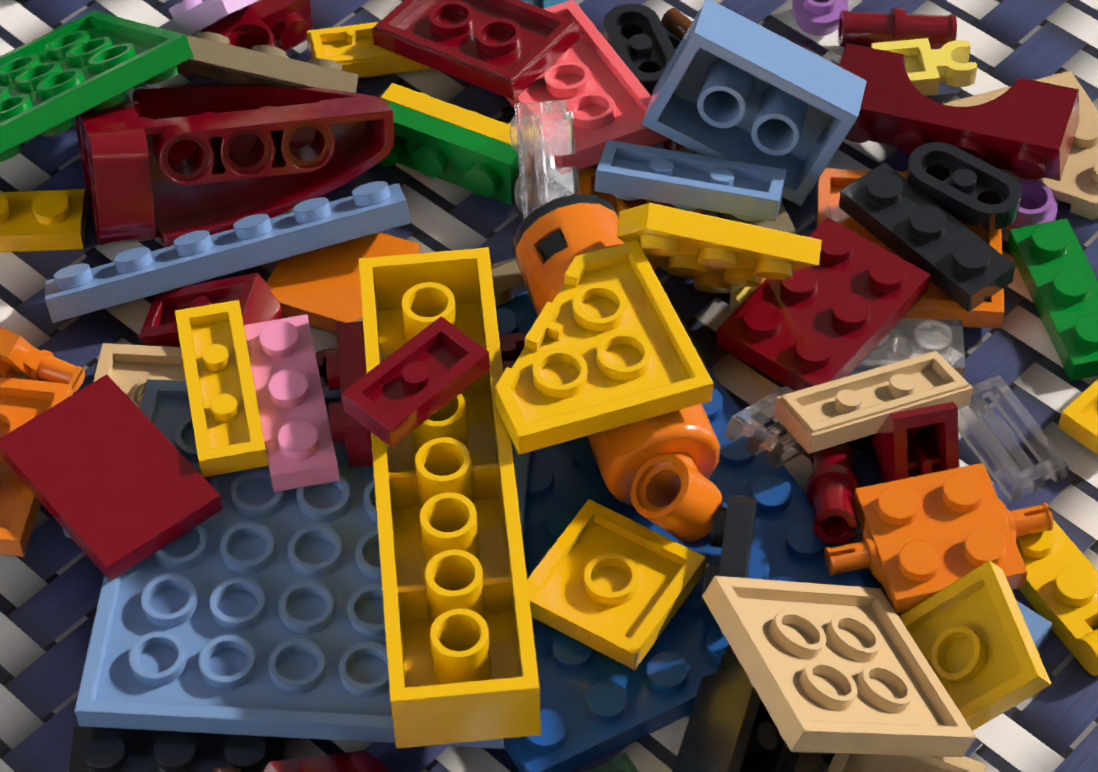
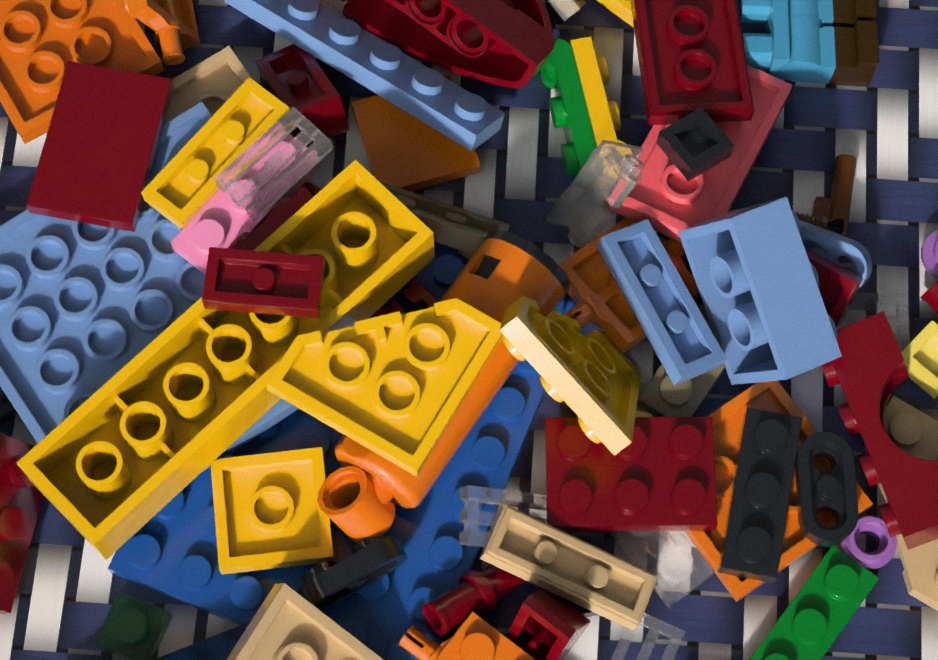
camera: 50 degrees right, 20 degrees up
black plate [603,3,675,96] -> none
none -> clear tile [214,107,333,221]
none -> black plate [656,107,734,181]

